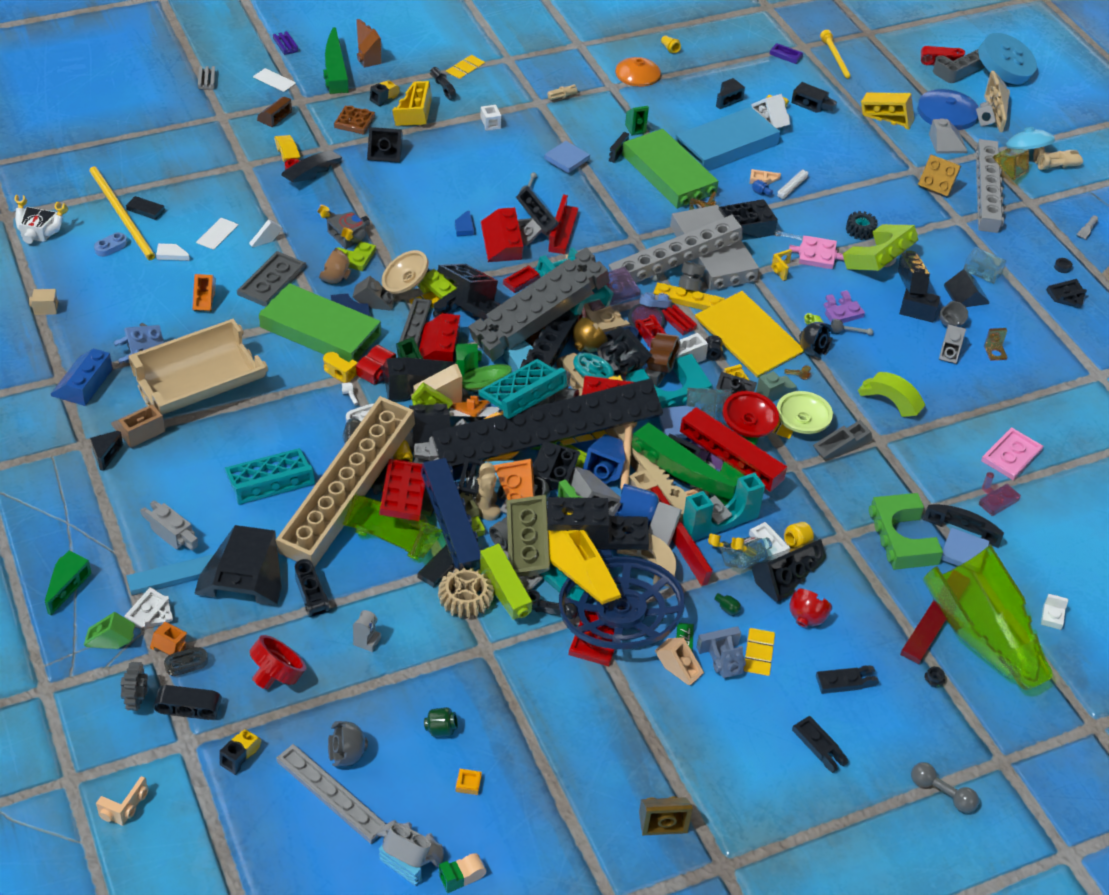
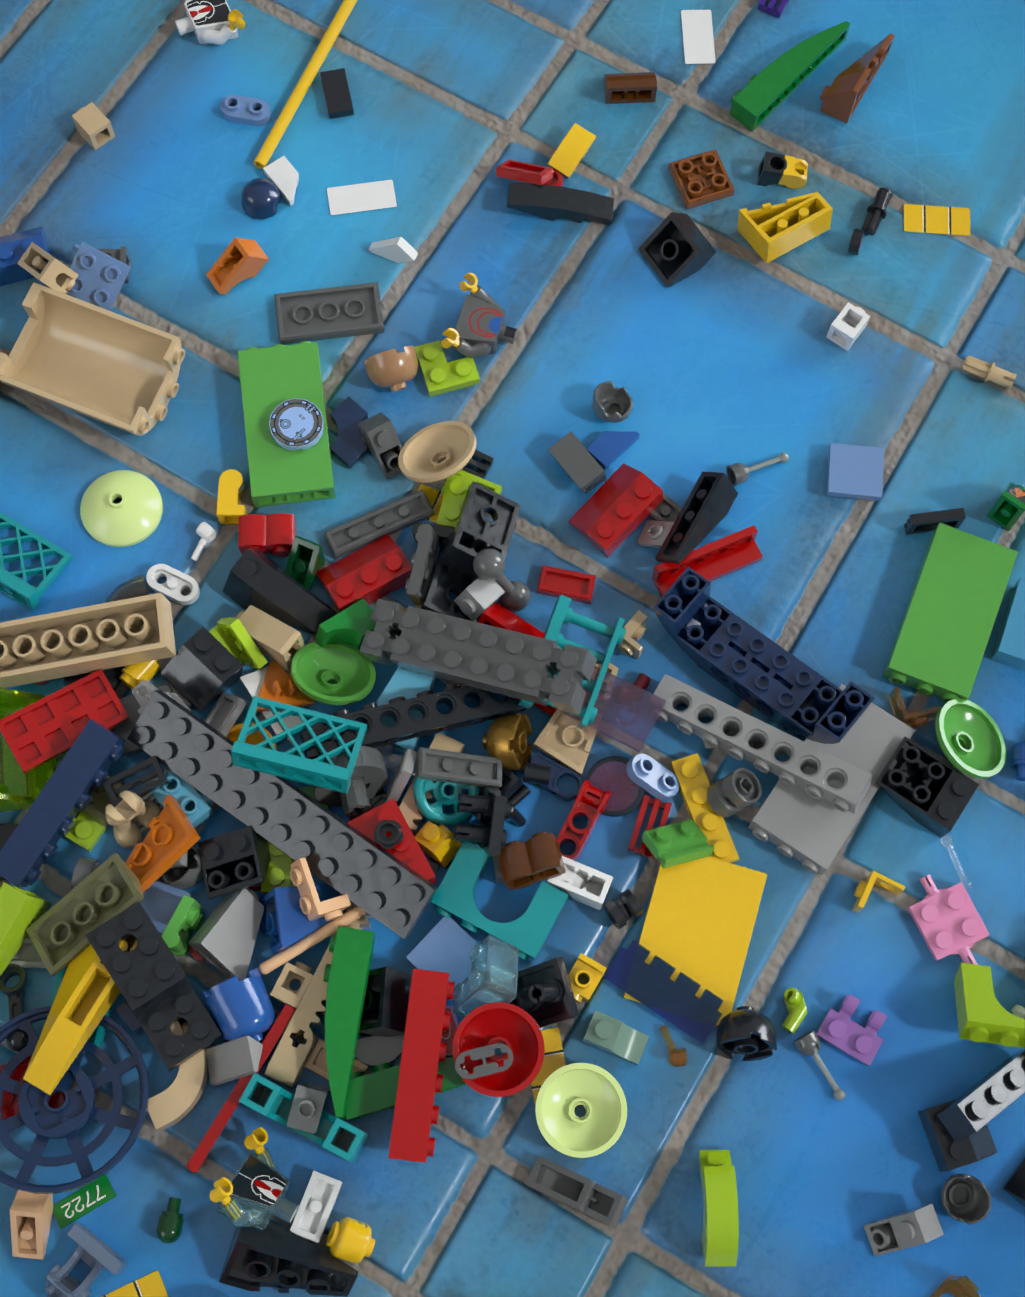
camera: 55 degrees right, 25 degrees up
none -> tan brick [17,242,79,294]
none -> yellowish green dish [80,470,163,547]
none -> dark blue hair [241,178,280,219]
none -> tile [269,398,324,451]
none -> light nougat bracket [290,857,351,922]
none -> black plate [374,820,404,849]
none -> light grey tile [384,749,417,803]
none -> dark grey hinge [405,523,439,605]
none -> dark grey tile [416,747,502,789]
none -> light grey brick [454,577,505,621]
none -> dark grey beam [455,1043,513,1079]
none -> dark grey piece [473,548,530,612]
none -> red tile [496,159,553,185]
none -> dark grey hinge [548,431,607,493]
none -> dark grey hair [592,381,633,423]
none -> clear blue windscreen [603,940,724,1044]
none -> bright green plate [642,819,714,869]
none -> dark blue slope [653,567,875,744]
none -> bright green dish [935,699,1006,779]

